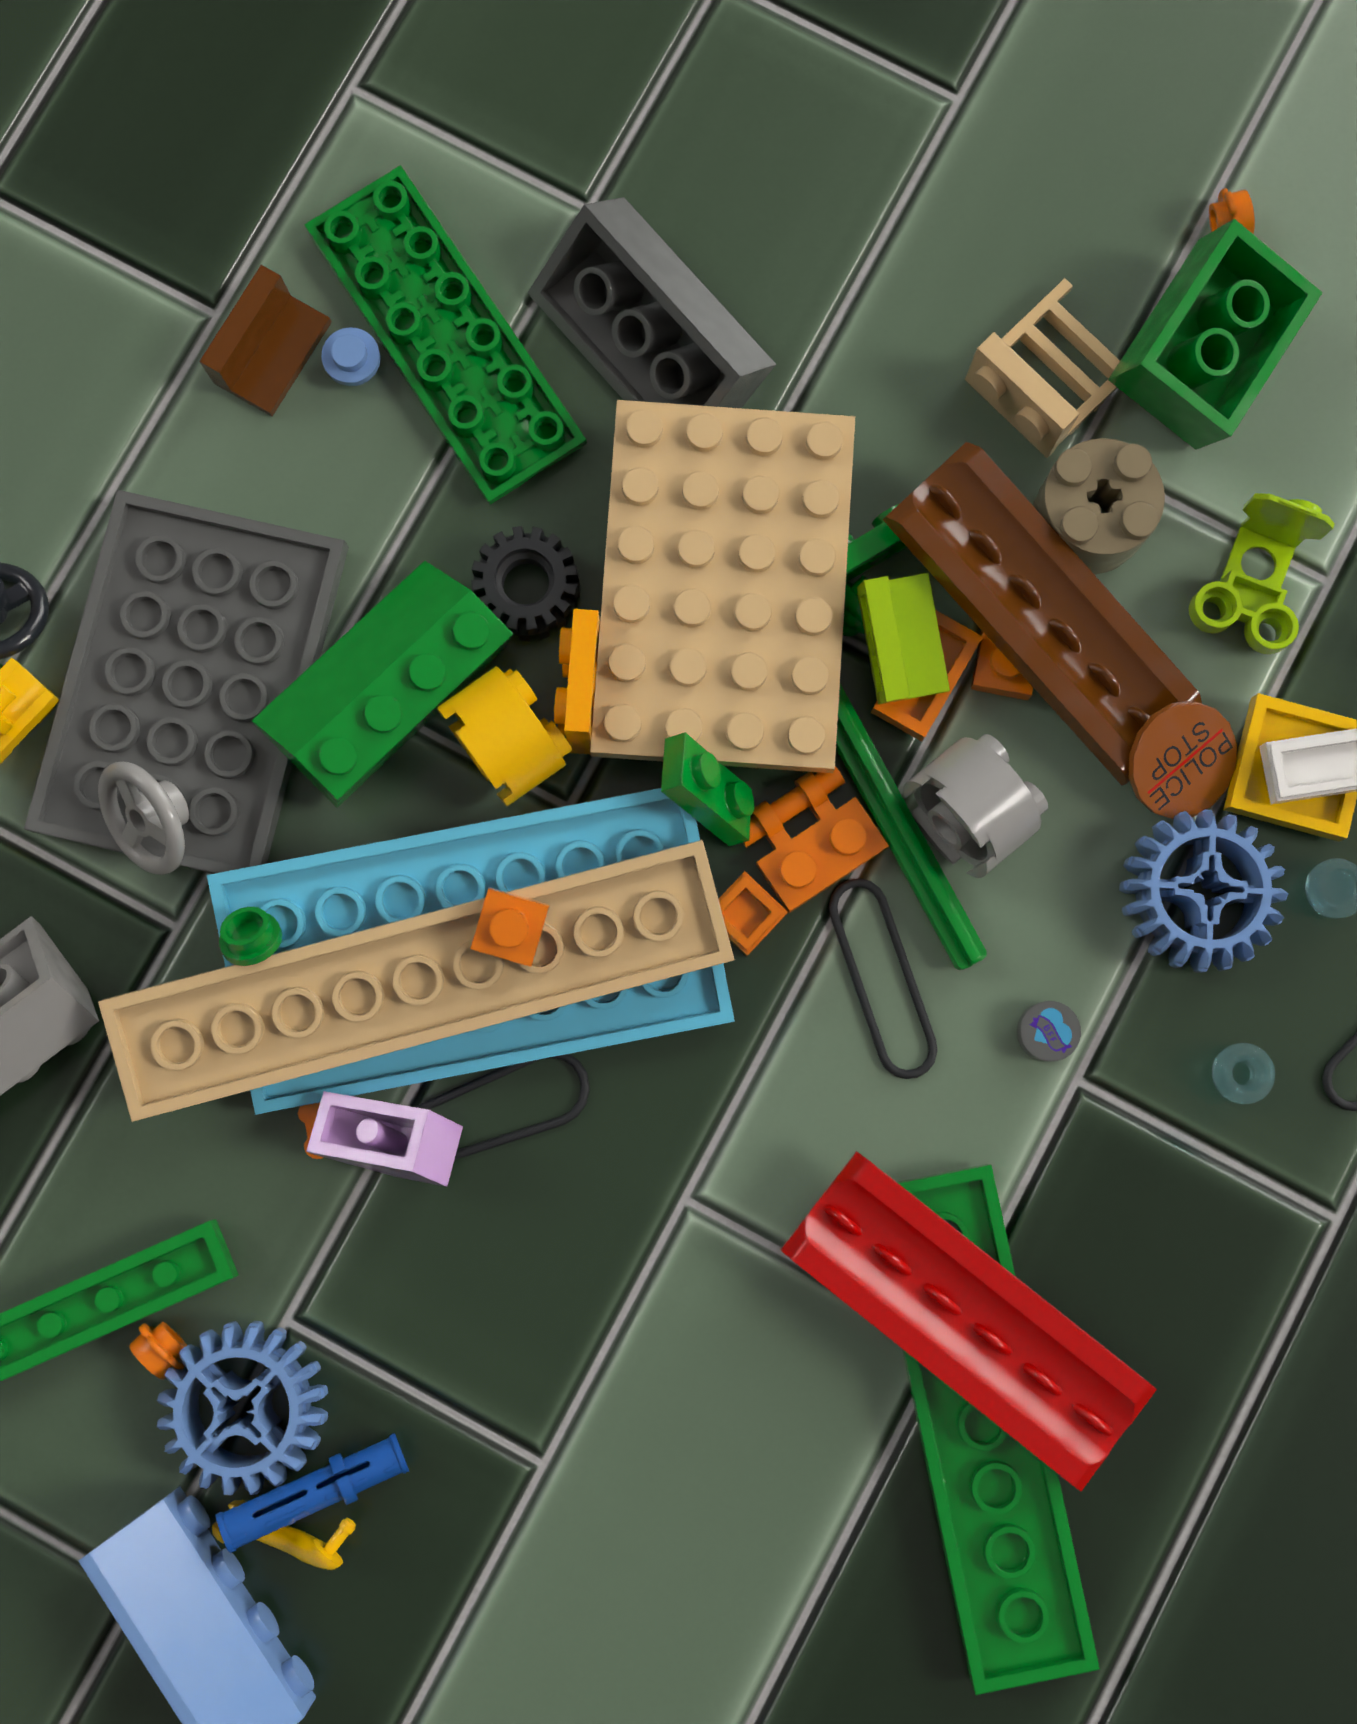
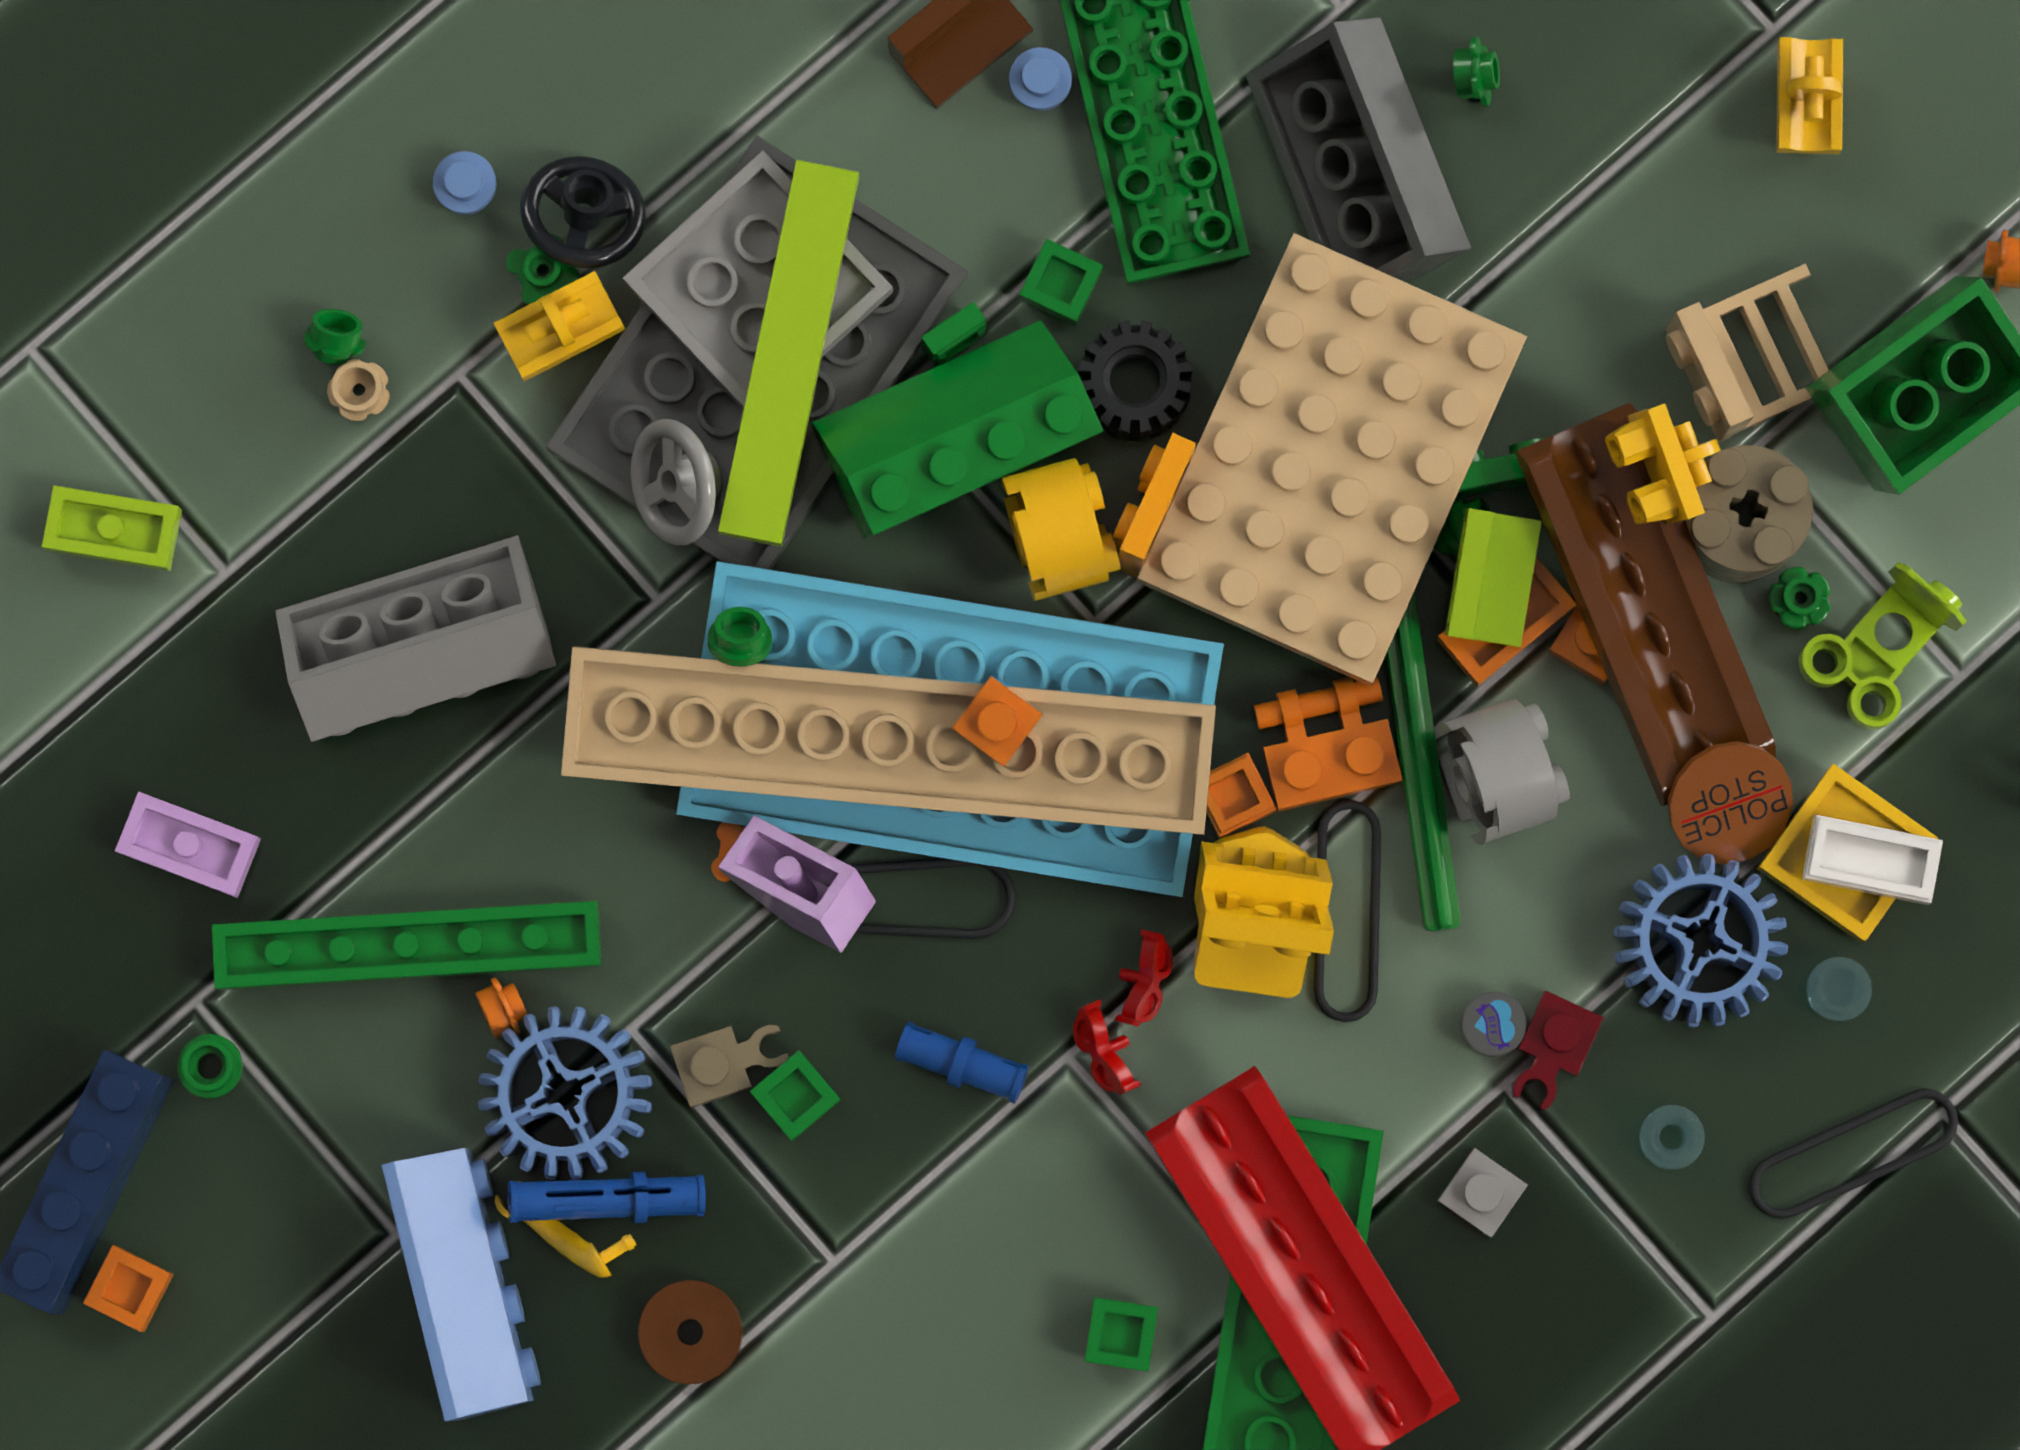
camera: 20 degrees right, 0 degrees up
green plate [661,732,754,846] -> none
none -> light grey plate [623,150,893,410]
none -> reddish brown piece [638,1280,743,1384]
none -> dark tan plate [670,1025,790,1108]
none -> lime tile [718,160,860,547]
none -> green plate [750,1050,841,1142]
none -> blue pin [894,1021,1029,1104]
none -> green tile [921,301,987,367]
none -> green plate [1019,238,1103,326]
none -> red piece [1073,999,1142,1095]
none -> green plate [1084,1297,1158,1372]
none -> red piece [1115,929,1173,1027]
none -> yellow piece [1193,826,1334,998]
none -> light grey plate [1436,1148,1528,1239]
none -> green plate [1453,37,1500,106]
none -> dark red plate [1511,990,1604,1111]
none -> yellow hips [1605,403,1721,524]
none -> green plate [1768,567,1831,630]
none -> yellow hips [1776,37,1843,154]

